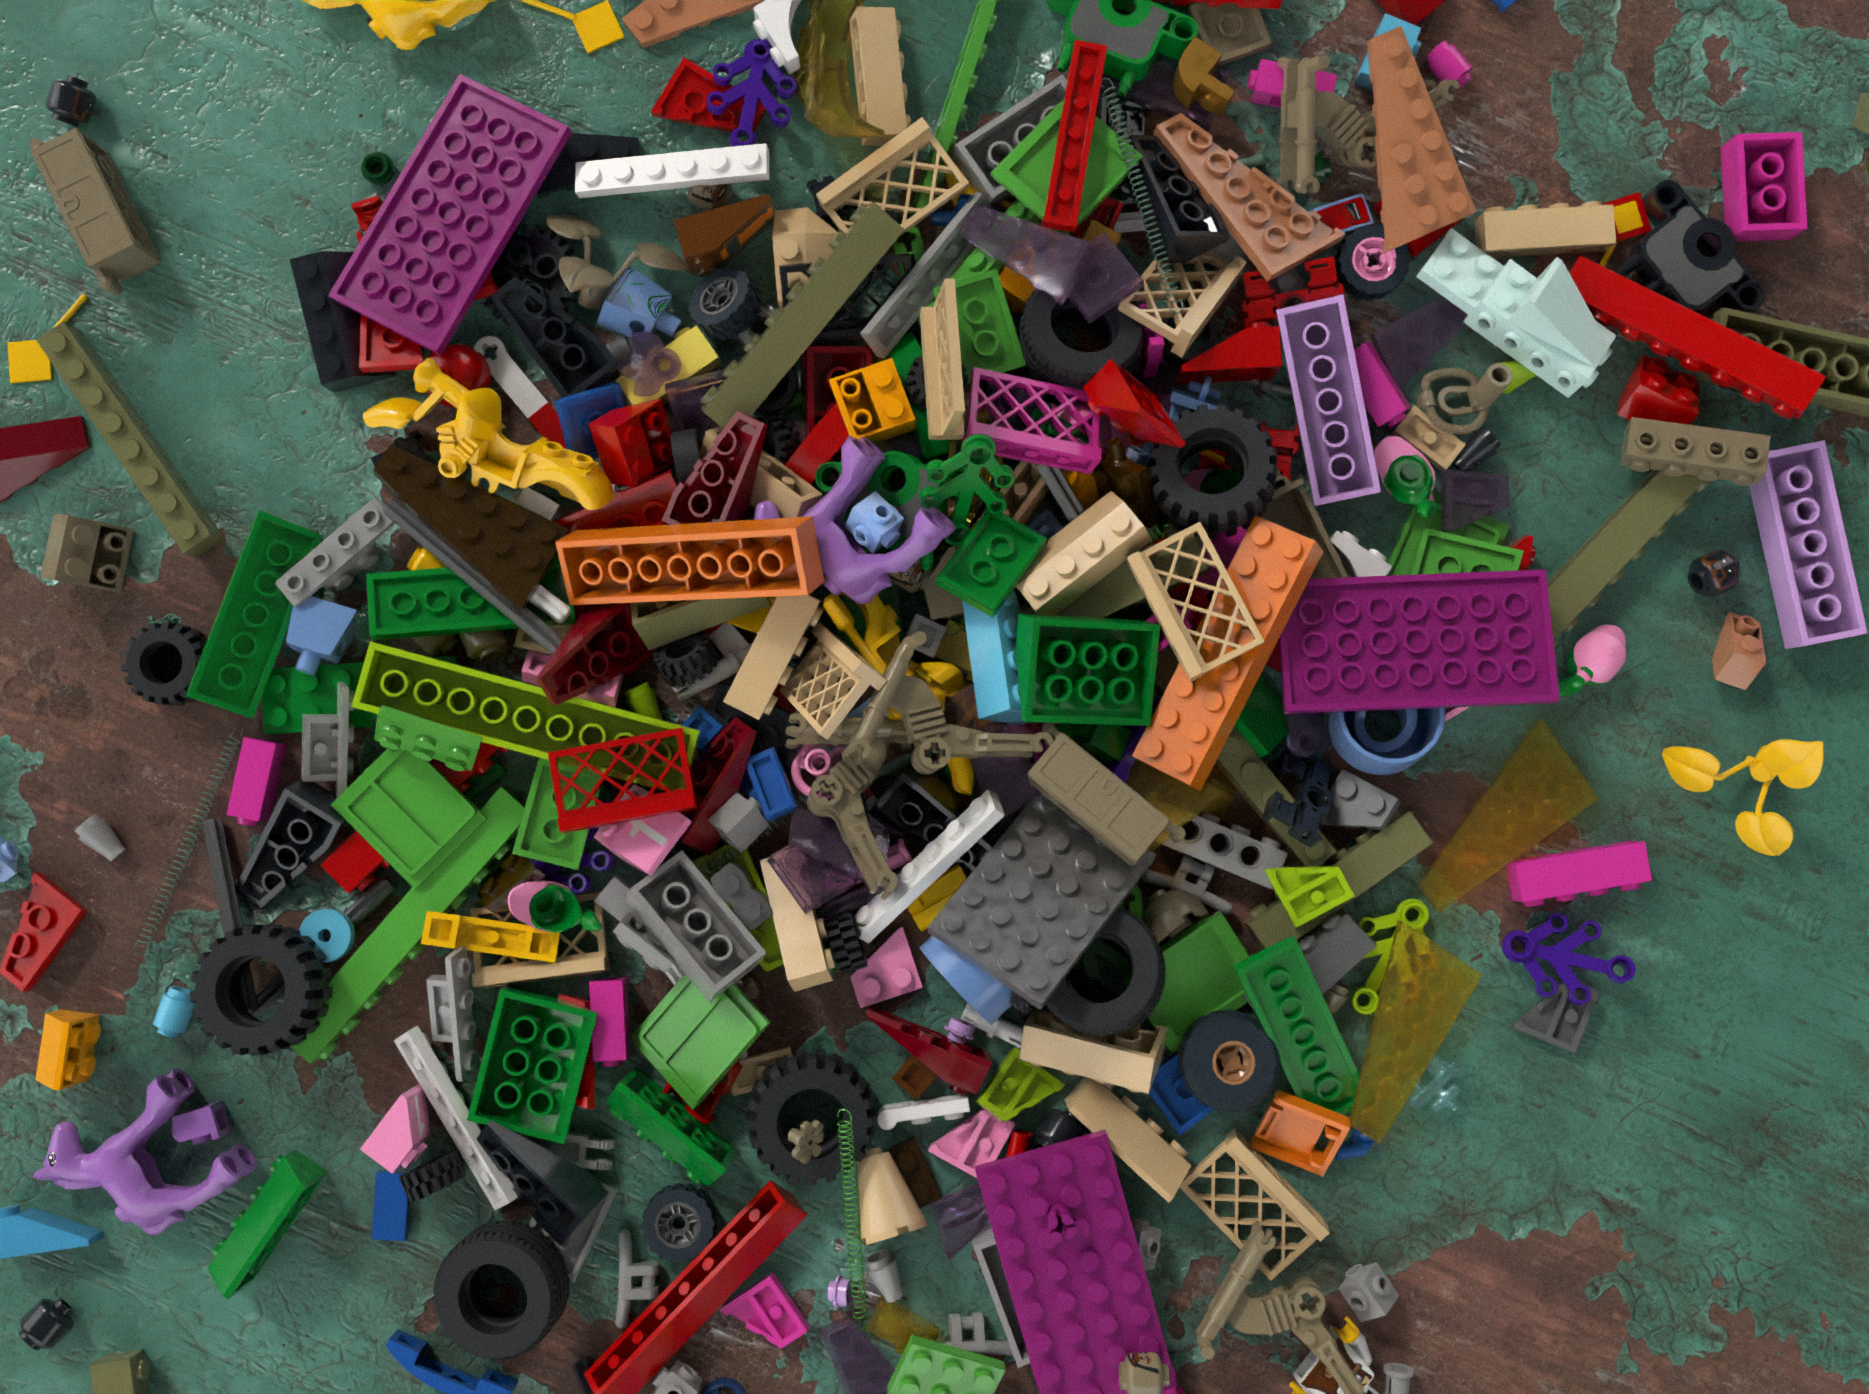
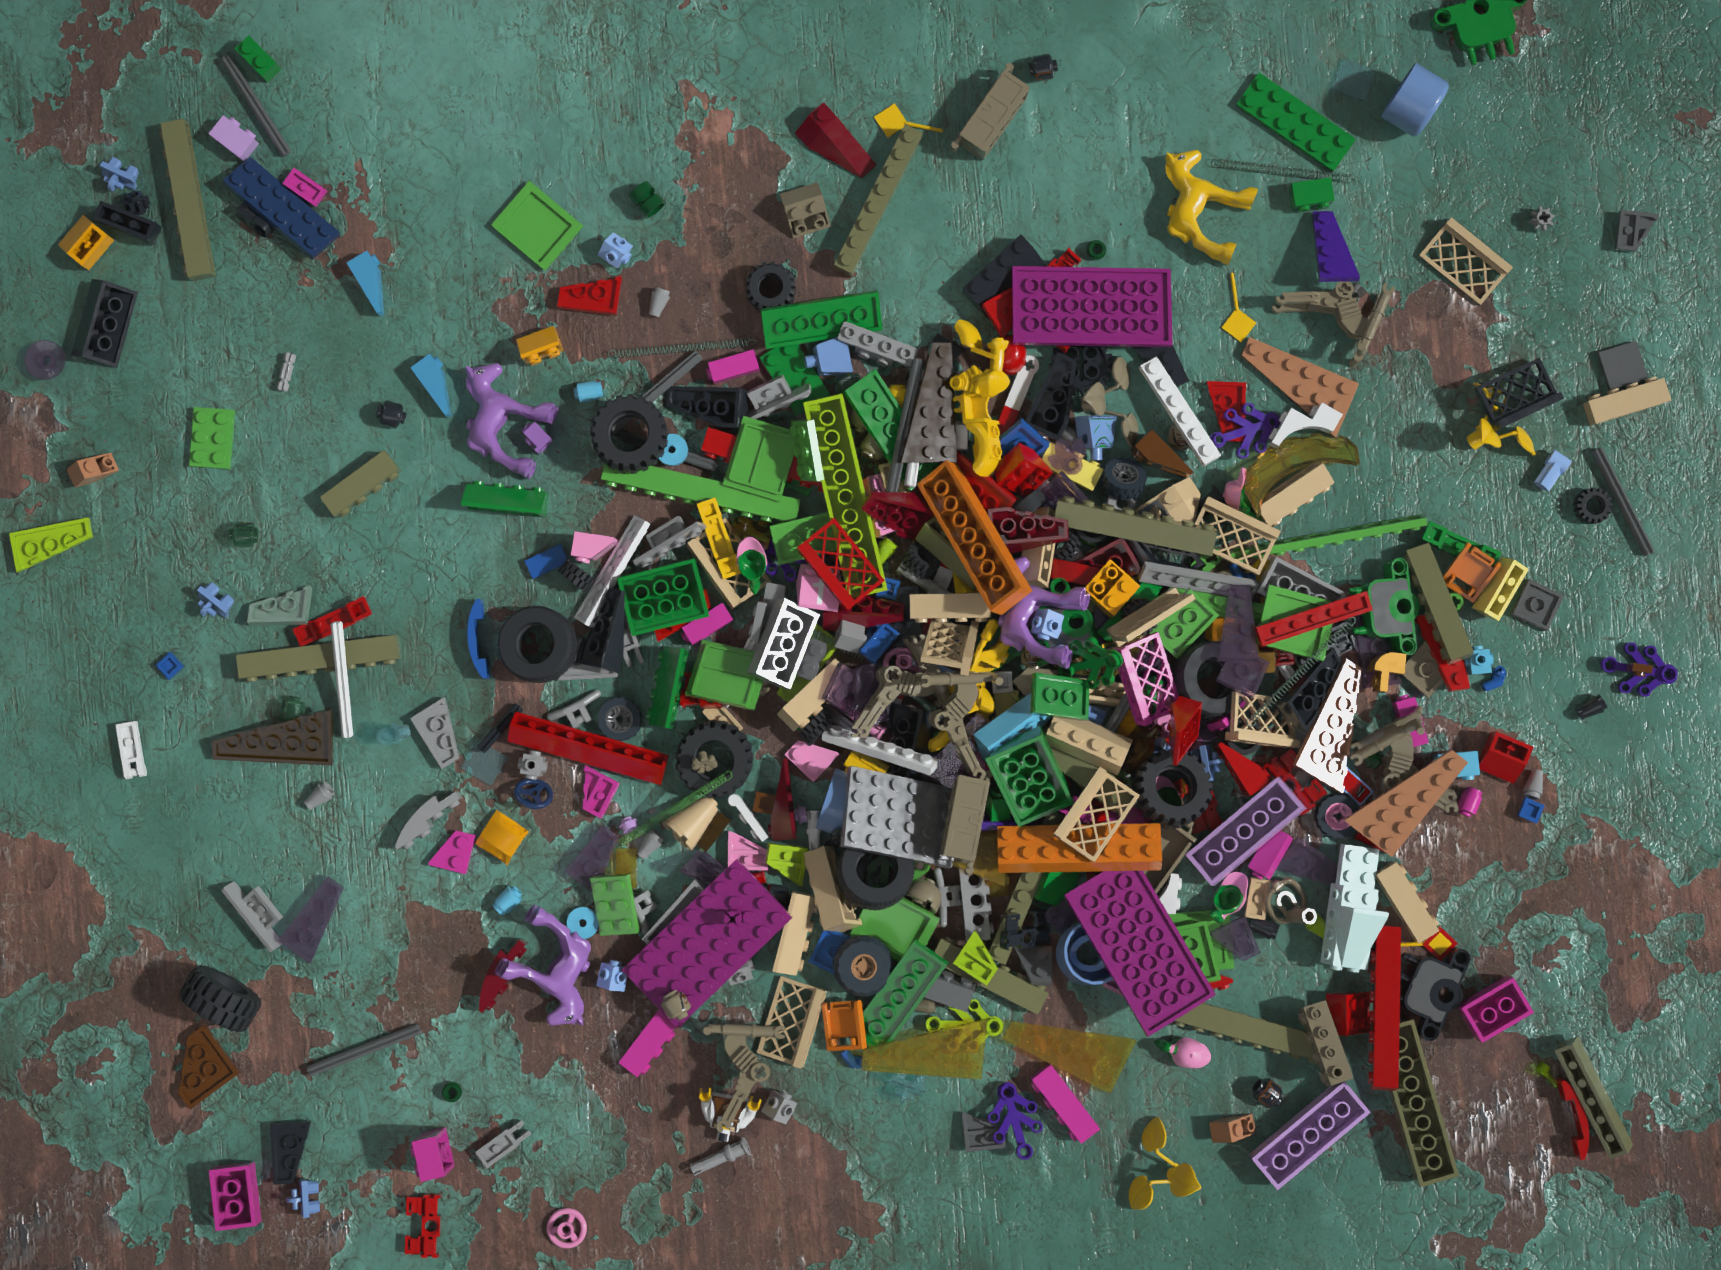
camera: 65 degrees right, 0 degrees up
none -> bright pink hair [1223,467,1262,521]

